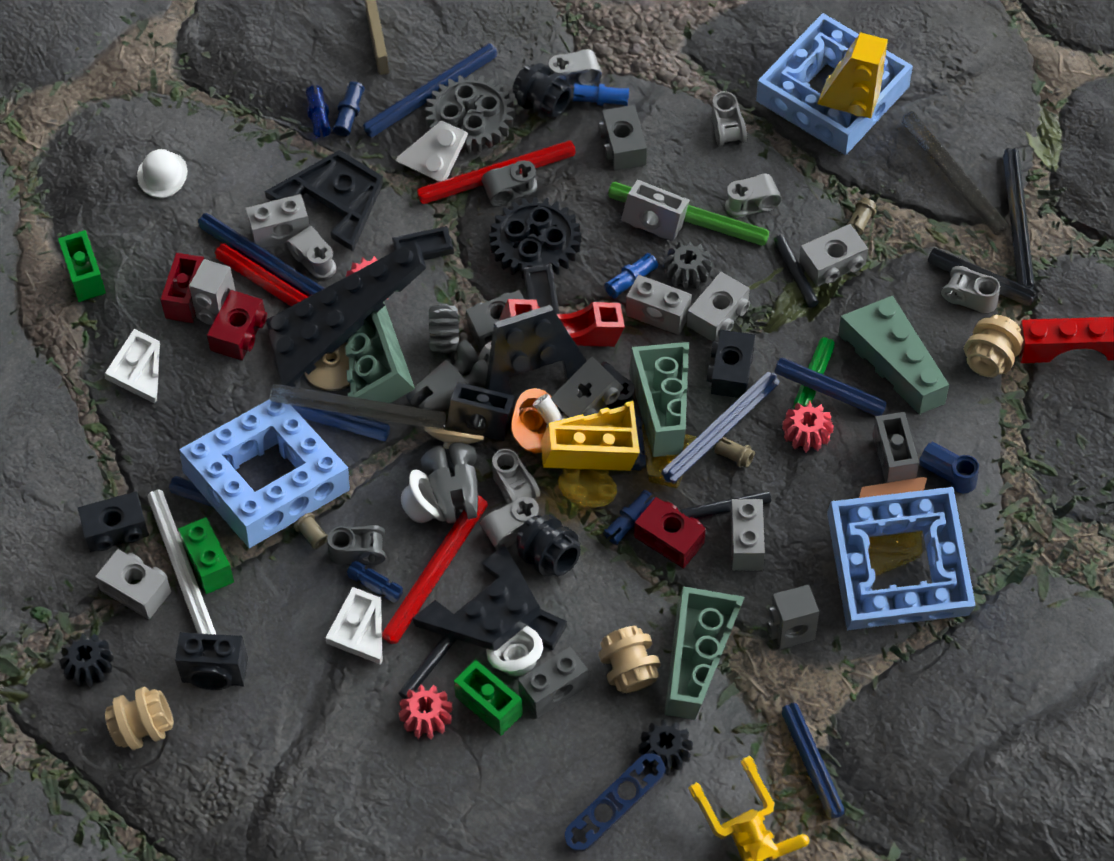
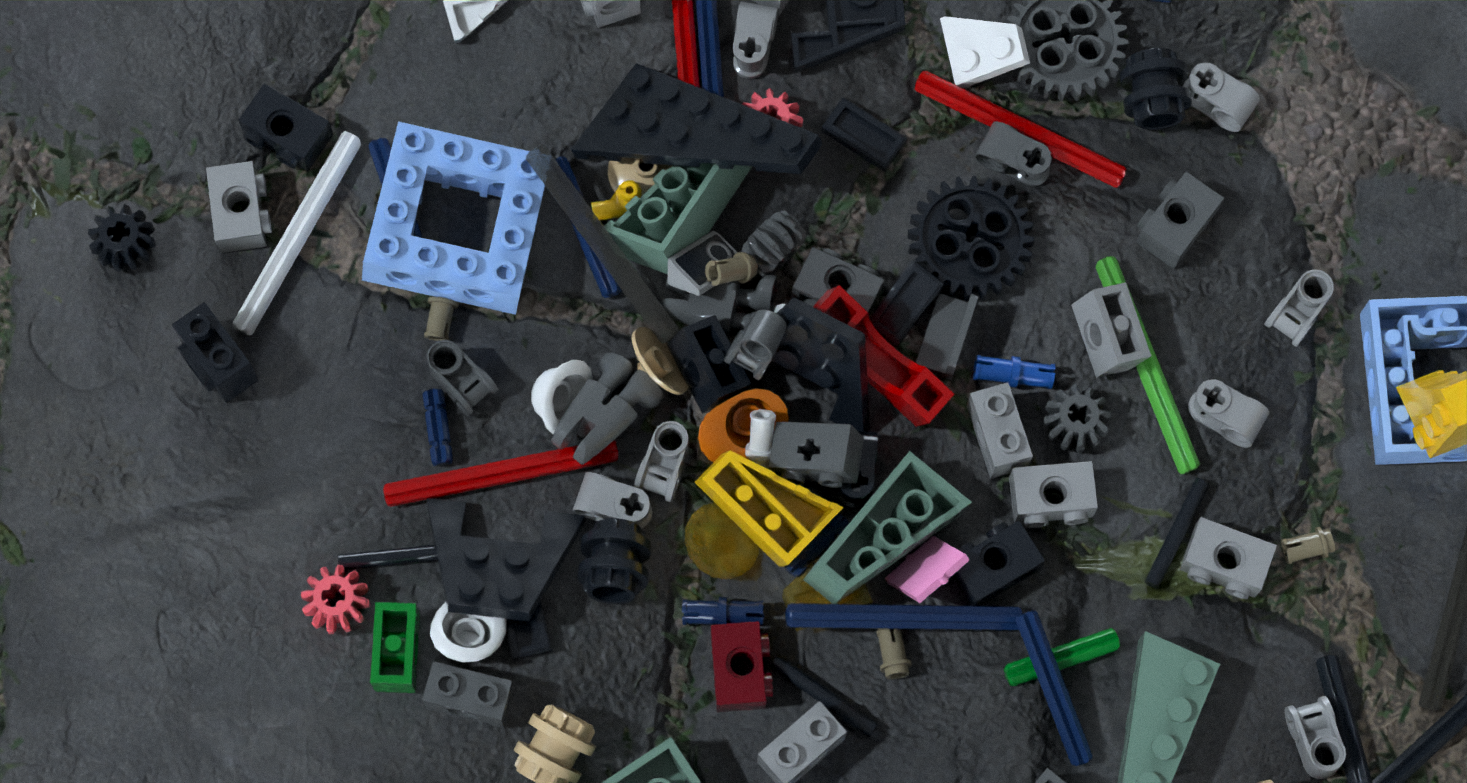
camera: 45 degrees right, 15 degrees up
tan piece [105,687,173,750] -> none
green brick [178,517,234,594] -> none
dark red brick [207,290,267,361] -> none
white wing [326,587,383,665] -> none
blue pin [573,84,629,106] -> none
coral gear [782,401,834,453] -> none
none -> yellow arm [591,180,642,221]
none -> slope [667,231,737,296]
none -> dark tan pin [705,252,758,286]
none -> dark grey piece [724,310,787,380]
none -> bright pink piece [885,536,969,603]
none -> dark grey panel [916,293,979,380]

